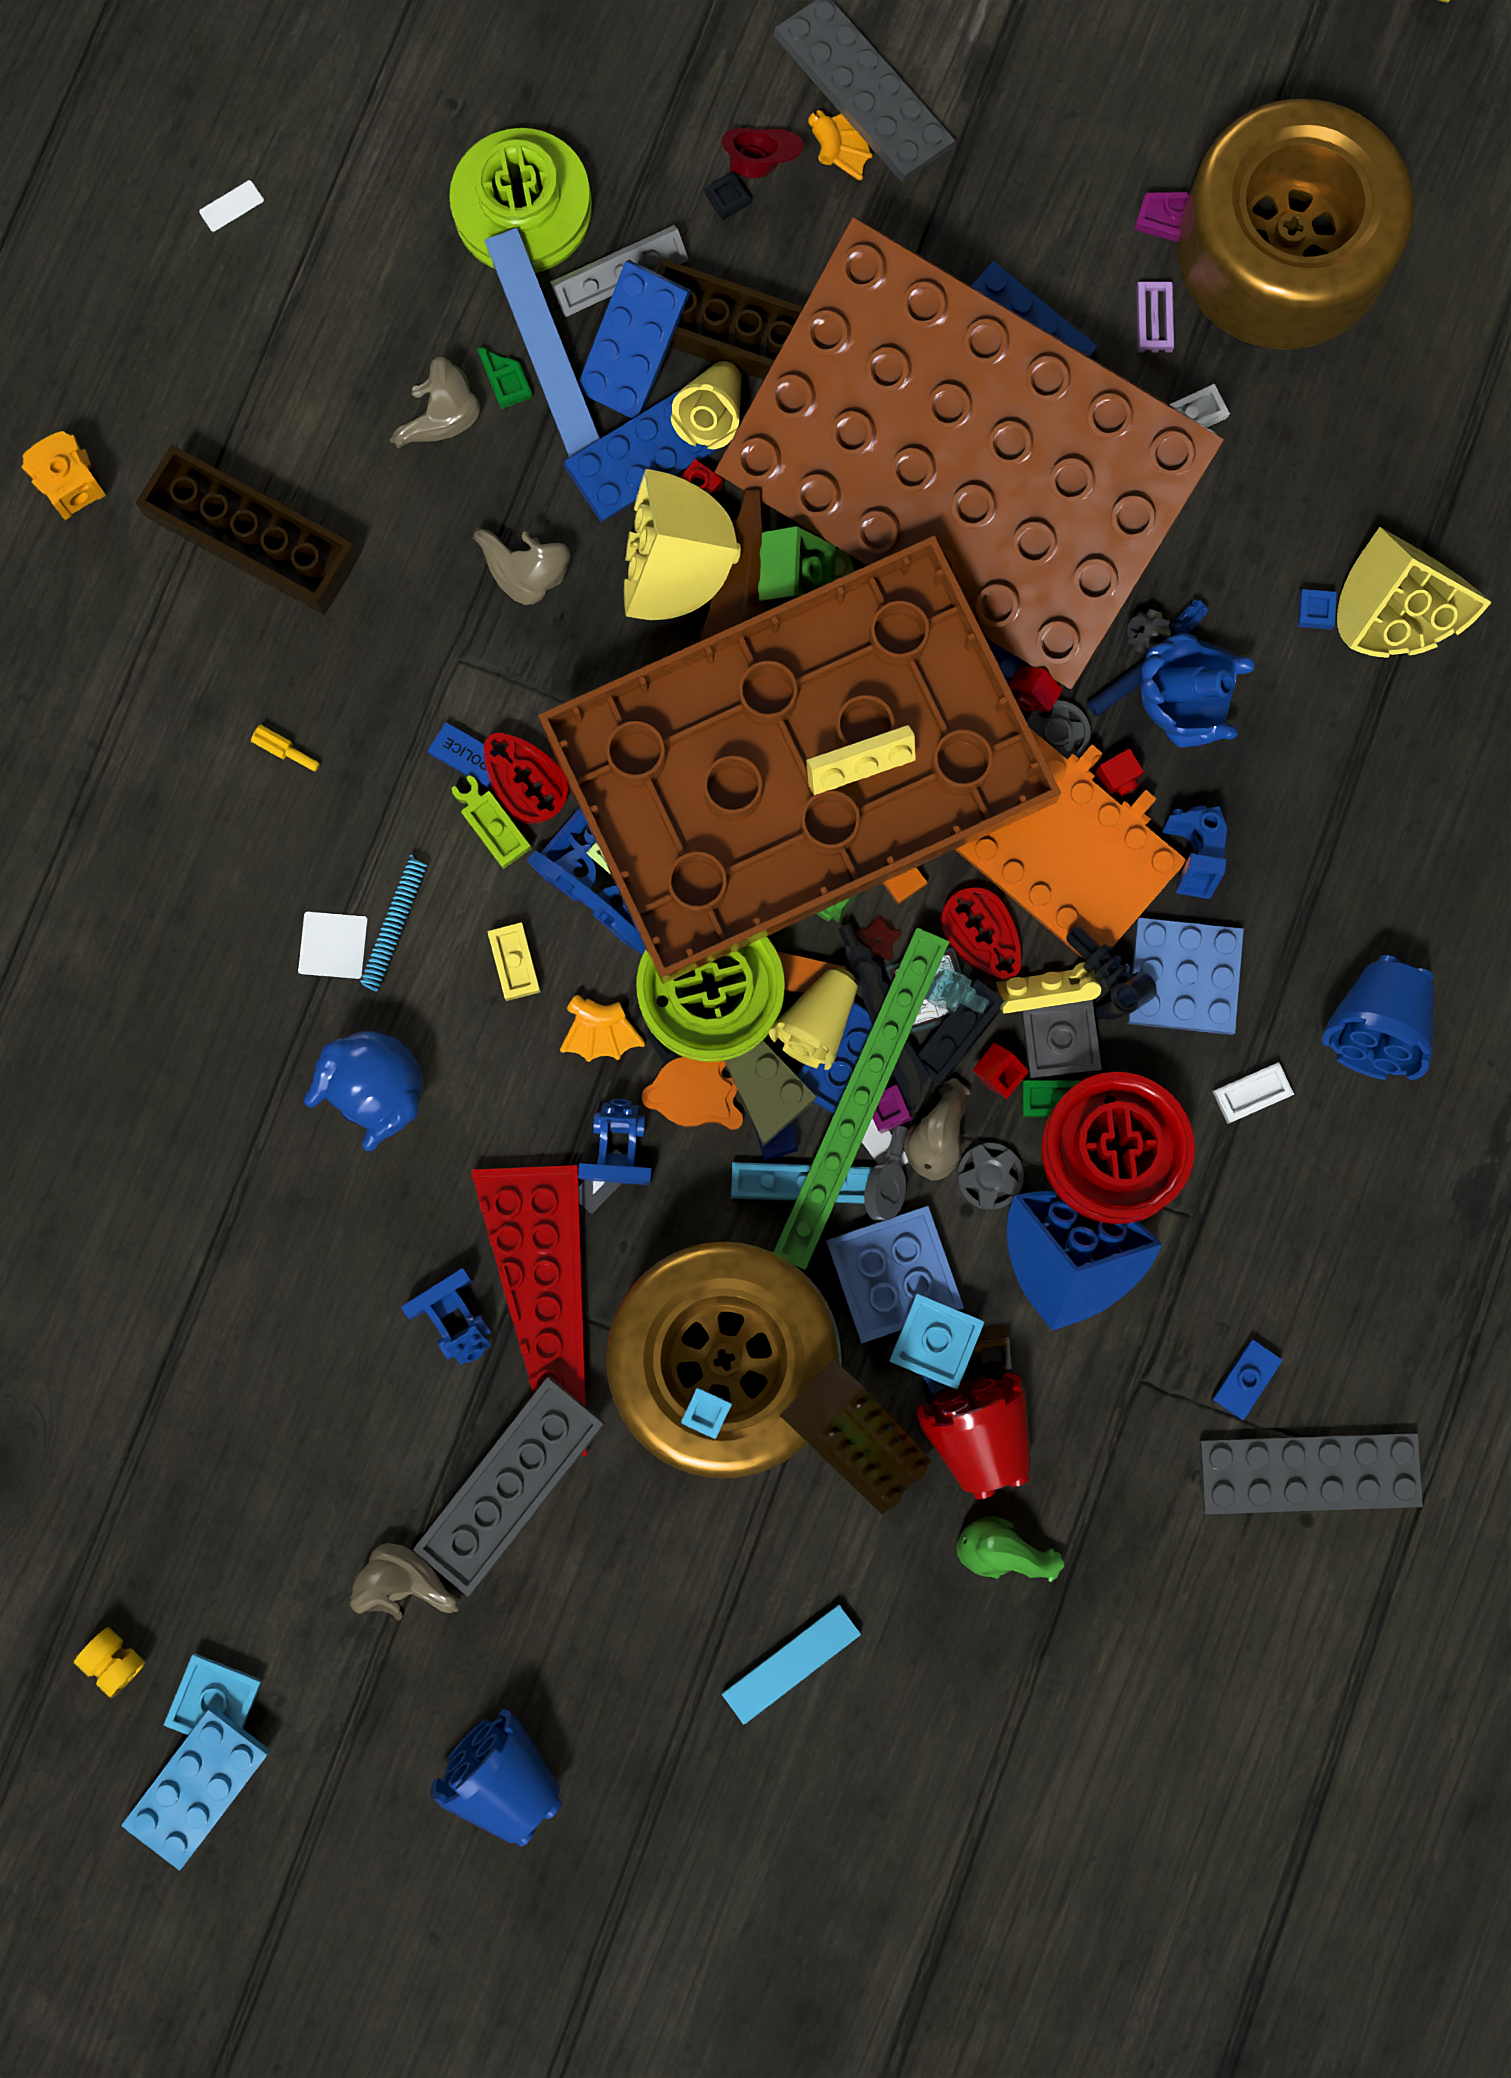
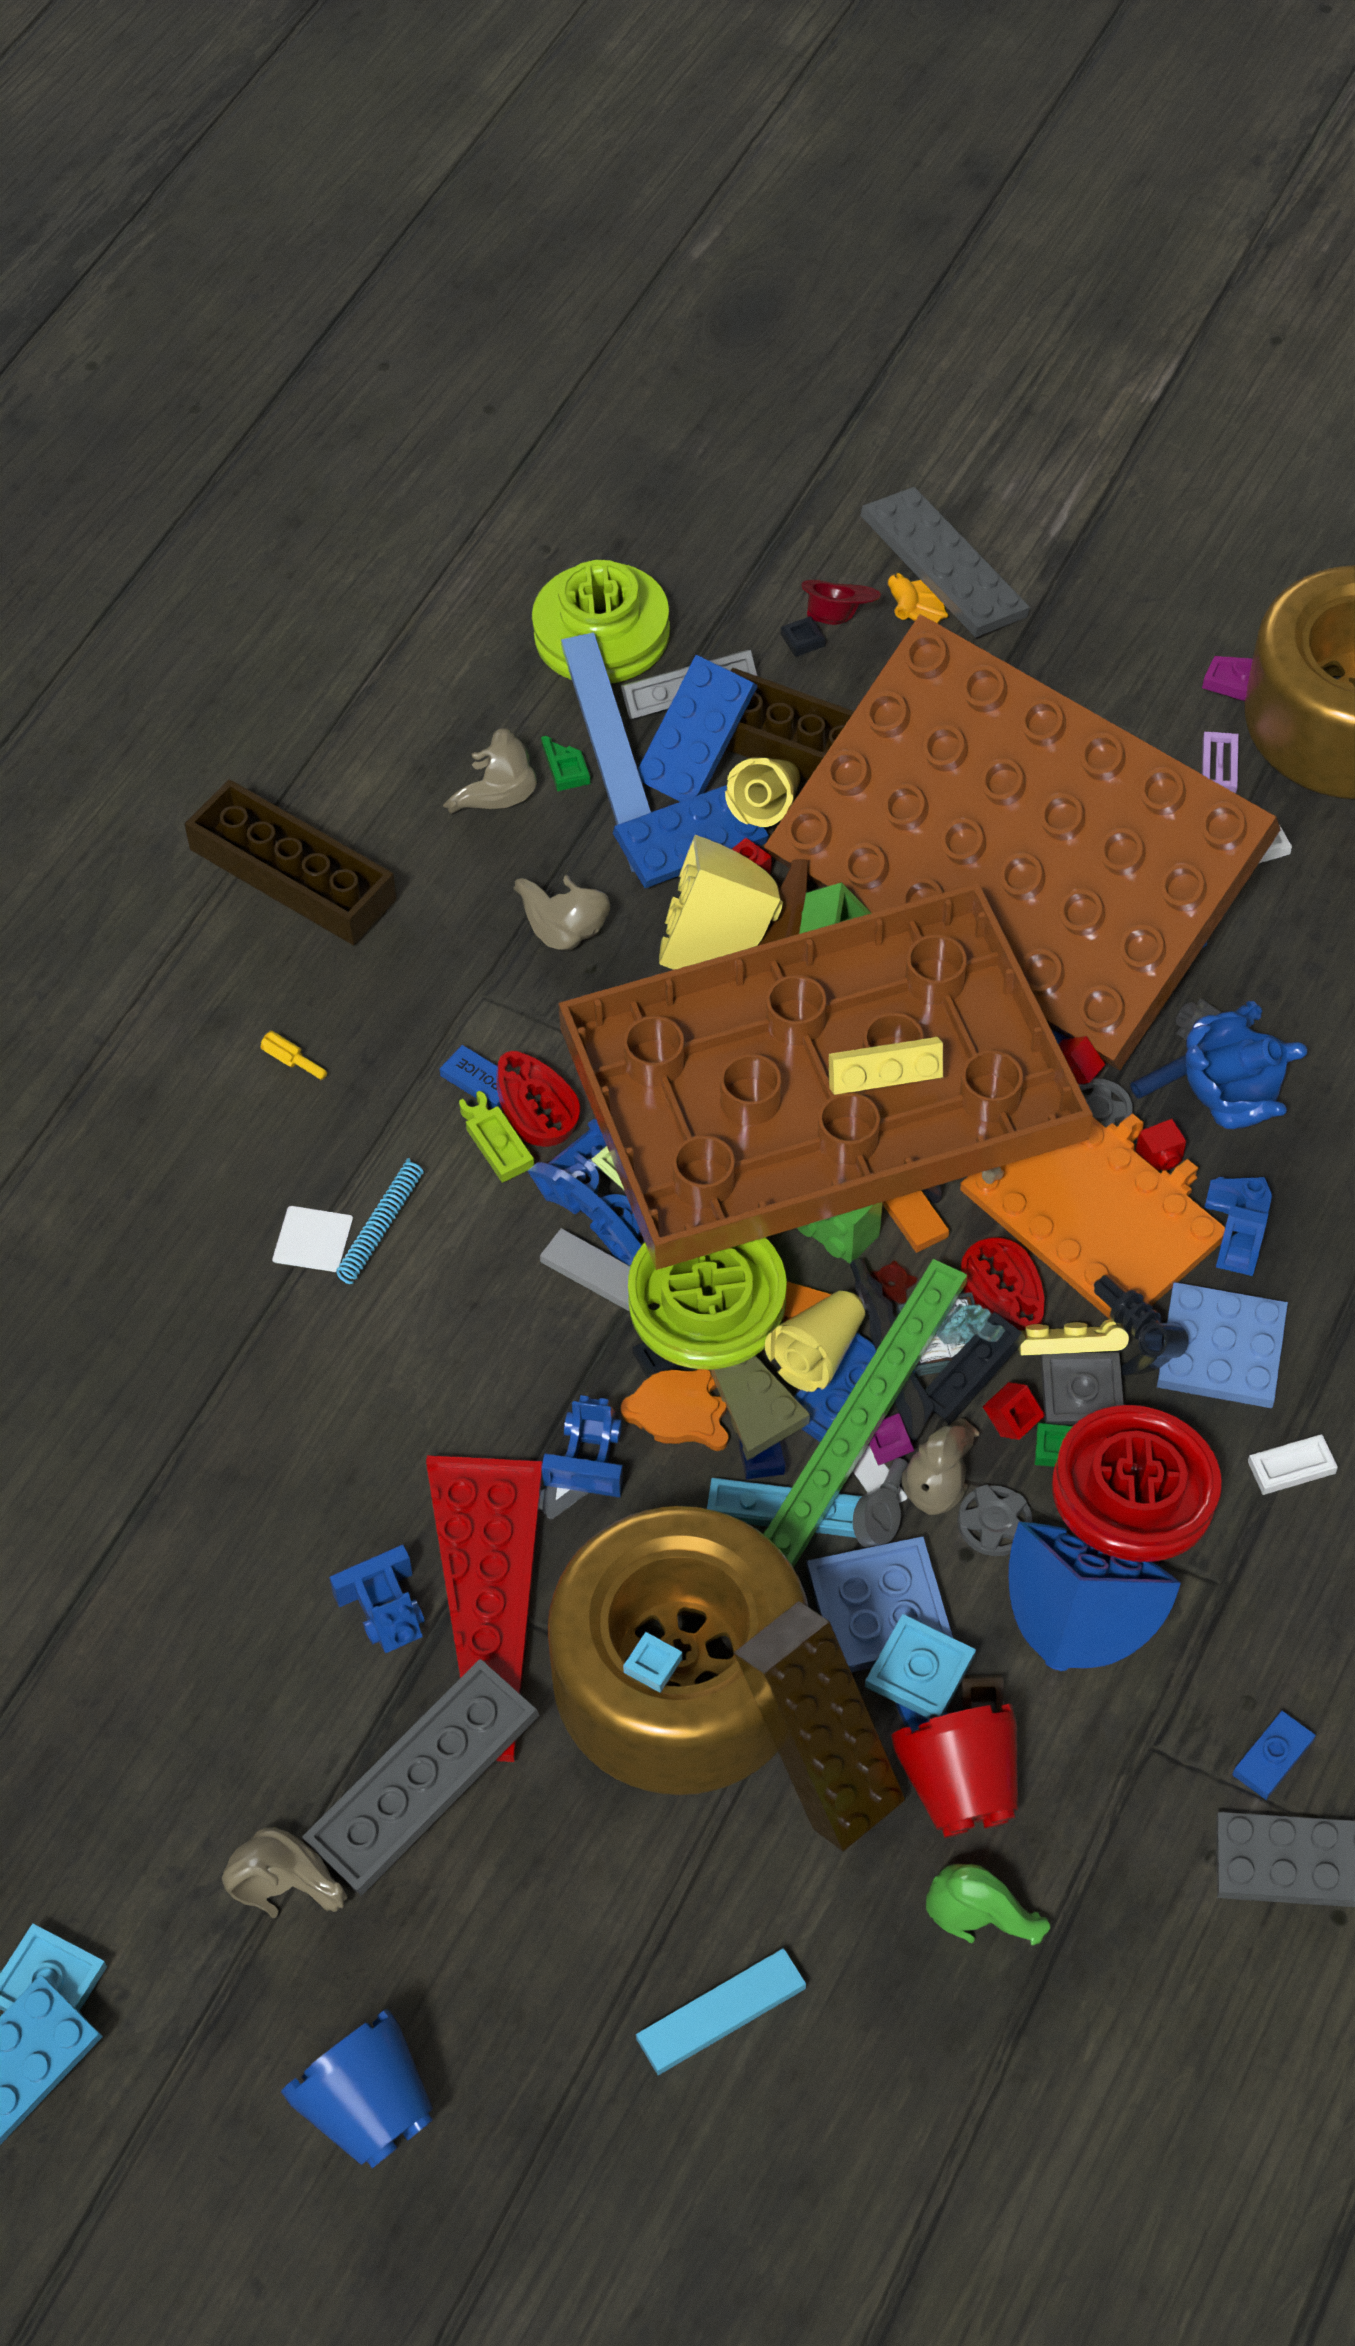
camera: 10 degrees right, 25 degrees down
light orange piece [21,431,106,520] -> none
white sticker [199,180,264,232] -> none
blue piece [303,1031,425,1152] -> none
light yellow plate [487,922,540,1001] -> none
light orange arm [560,995,645,1062] -> none
none -> light grey tile [540,1228,630,1311]

